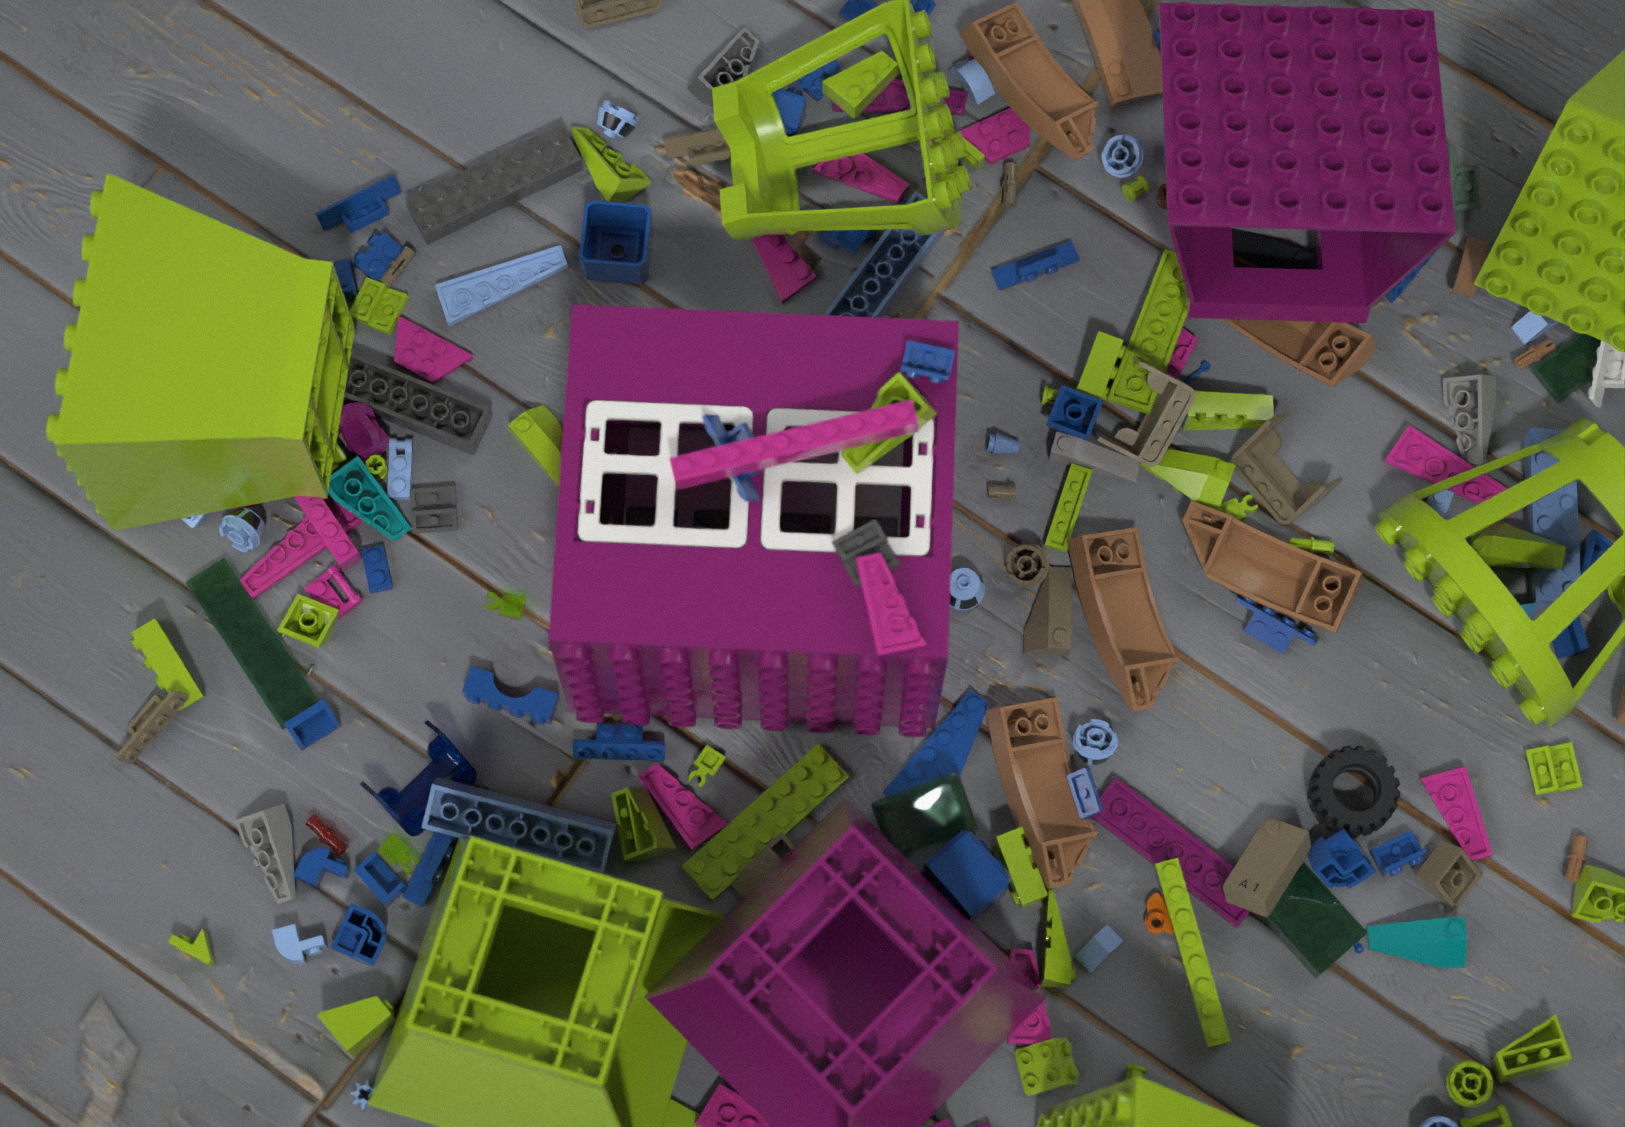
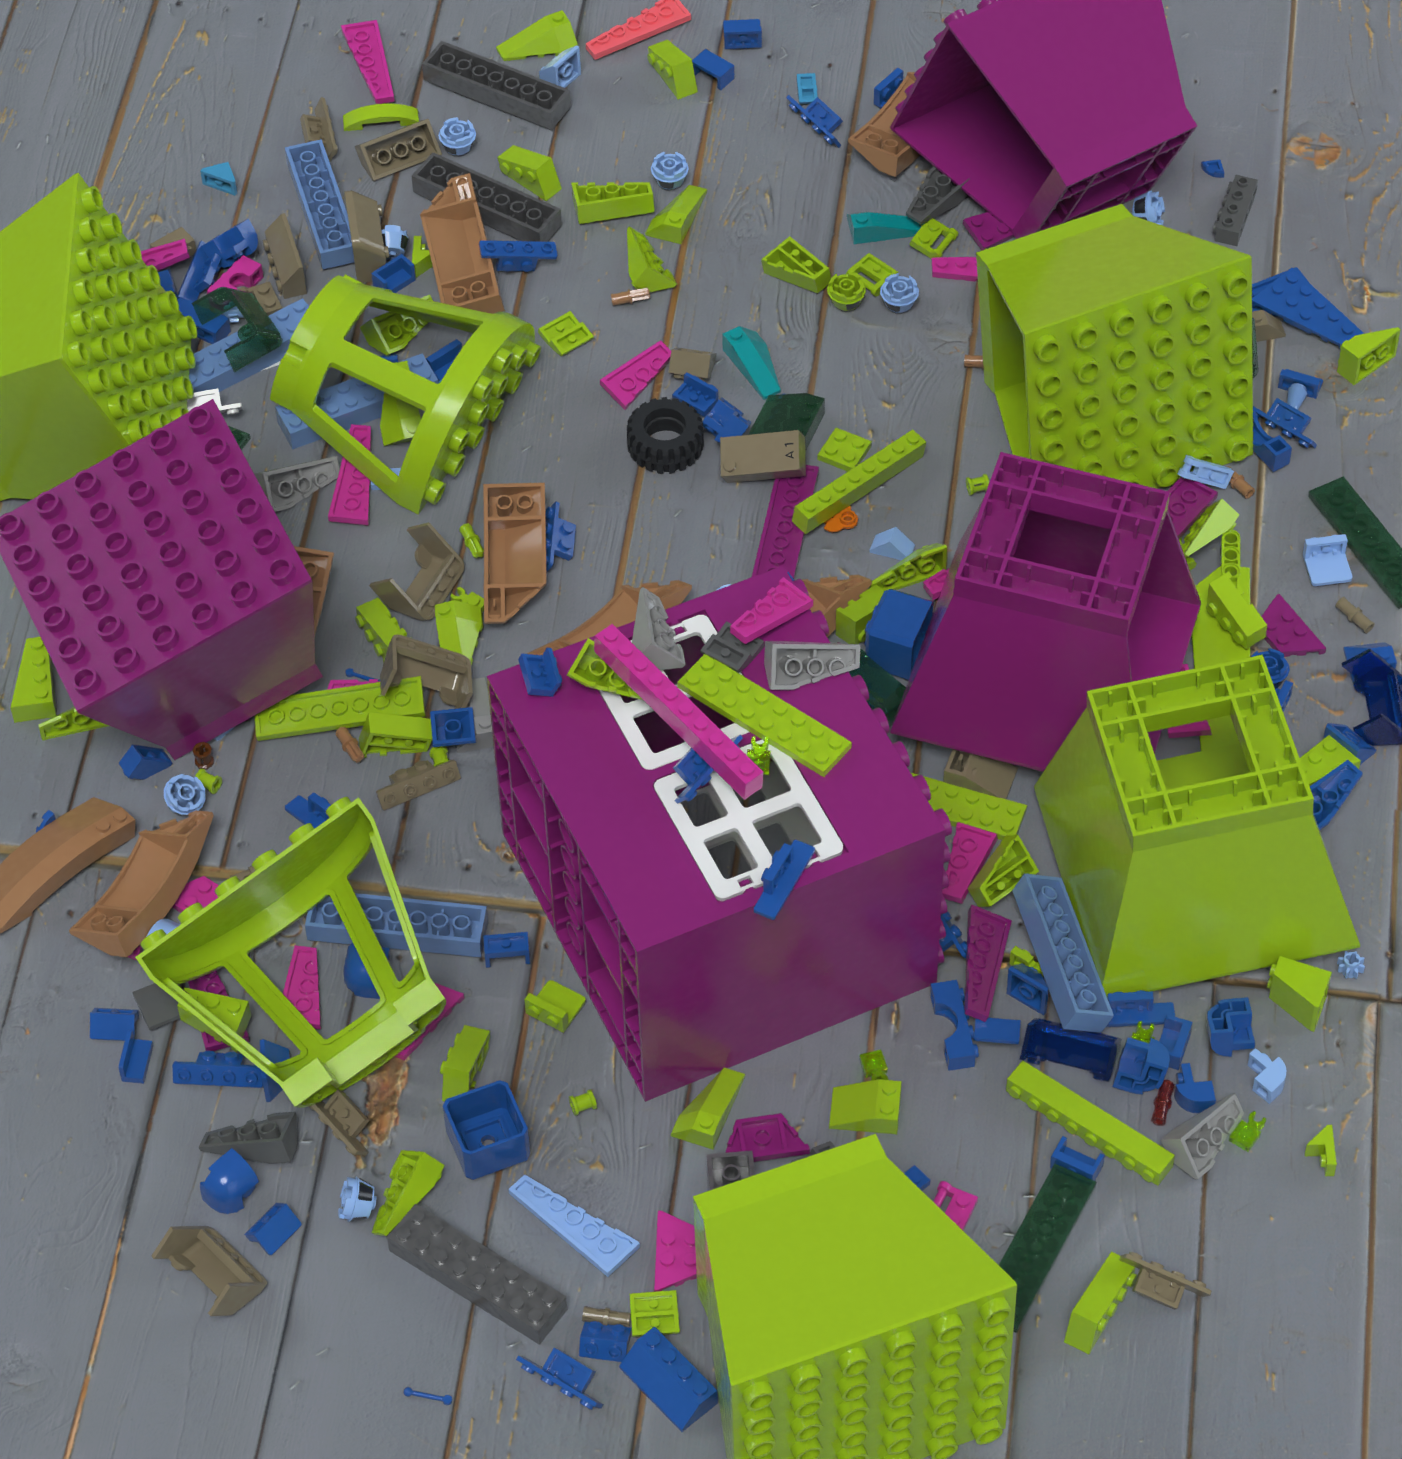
camera: 115 degrees left, 20 degrees down
lime slope [277,594,339,648] -> none
none -> blue brick [200,1148,259,1214]
none -> blue panel [244,1203,302,1255]
none -> medium nougat axle [335,727,364,763]
none -> dark tan bracket [376,759,461,810]
none -> blue hinge [403,1387,452,1405]
none -> lime wedge [440,1025,490,1102]
none -> light grey wedge [632,587,686,670]
none -> lime plate [677,654,852,777]
none -> magenta wing [725,1113,810,1162]
none -> clear neon green plate [747,736,771,775]
none -> blue bracket [754,840,815,920]
none -> light grey wedge [764,641,860,690]
none -> lime plate [817,428,872,472]
none -> lime slope [829,1079,901,1134]
none -> magenta wing [965,905,1012,1022]
none -> blue panel [974,1018,1021,1044]
none -> blue slope [1006,963,1049,1015]
none -> lime brick [1006,1060,1175,1186]
none -> lime plate [1009,946,1044,977]
none -> blue brick [1112,1037,1170,1095]
none -> clear neon green plate [1229,1111,1266,1152]

